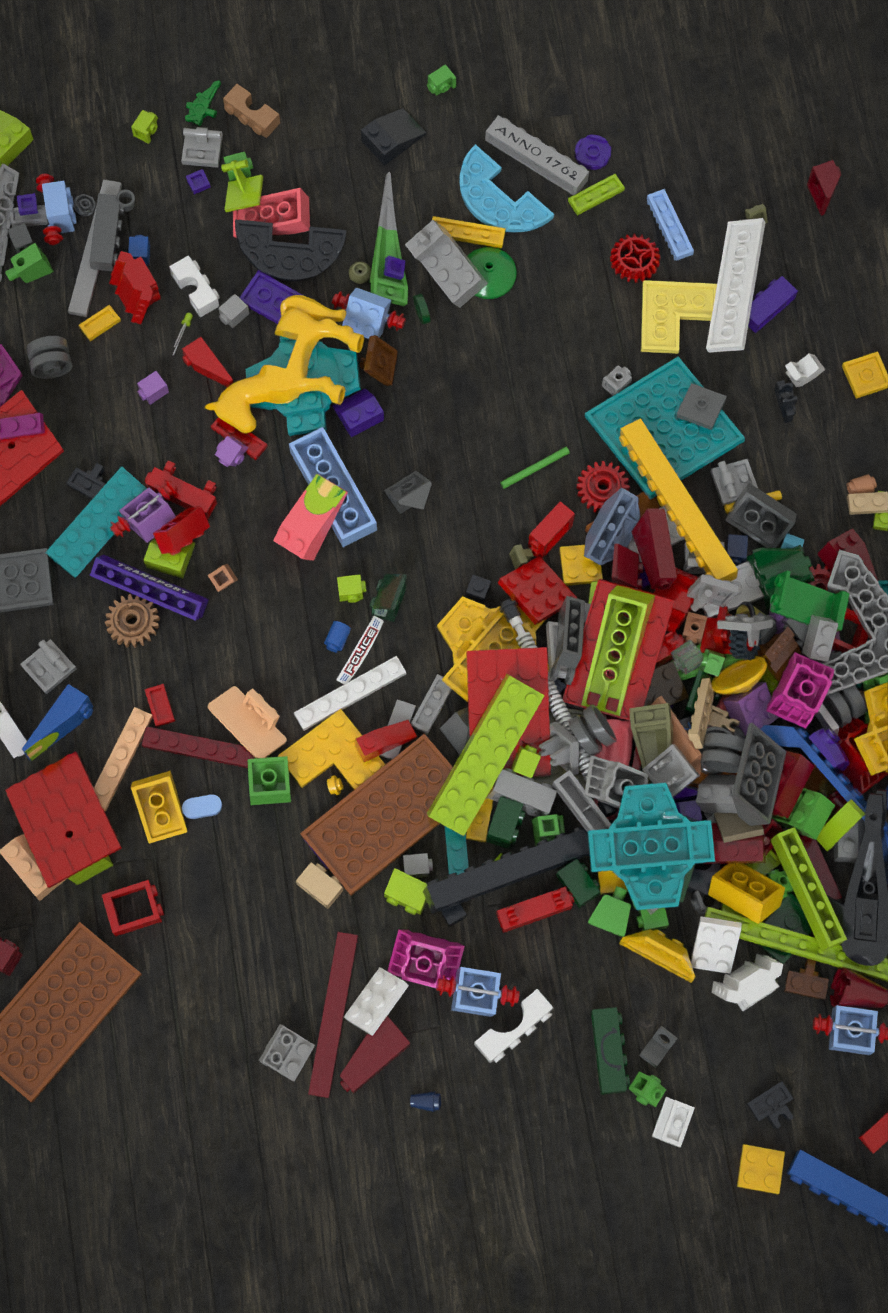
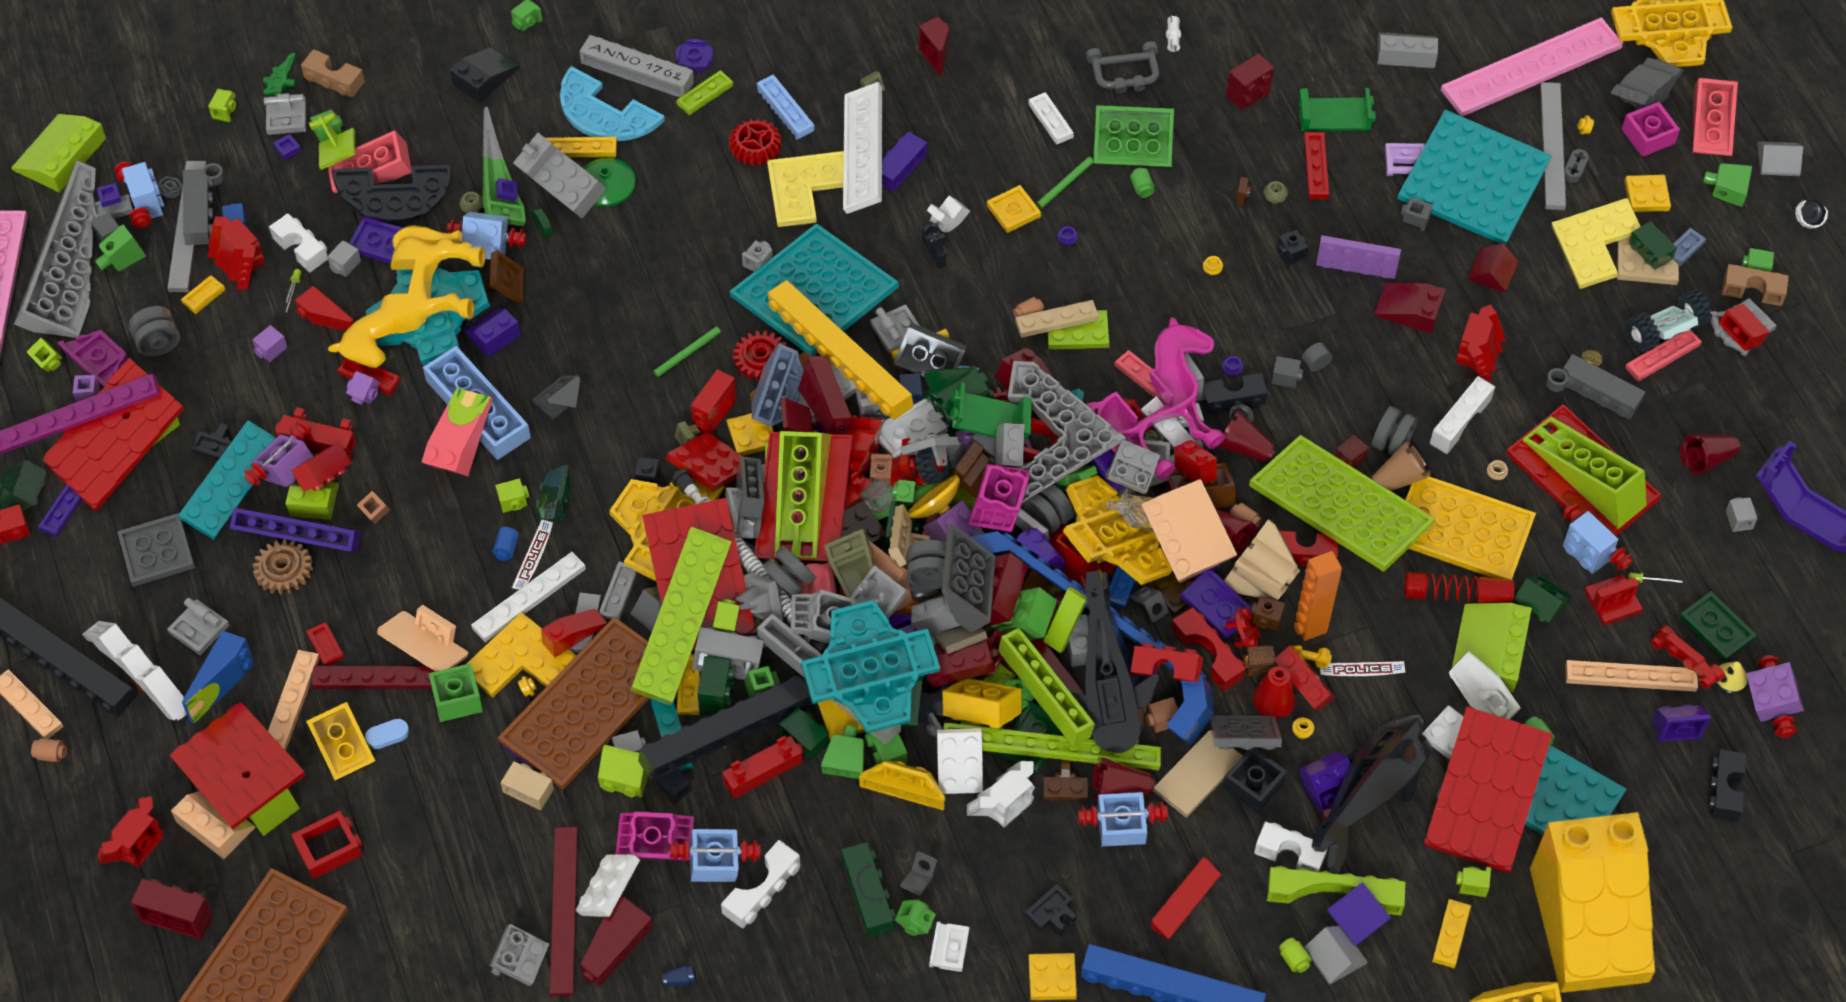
camera: 10 degrees left, 15 degrees down
dark grey plate [676,383,727,430] -> none
light grey plate [687,574,739,611] -> none

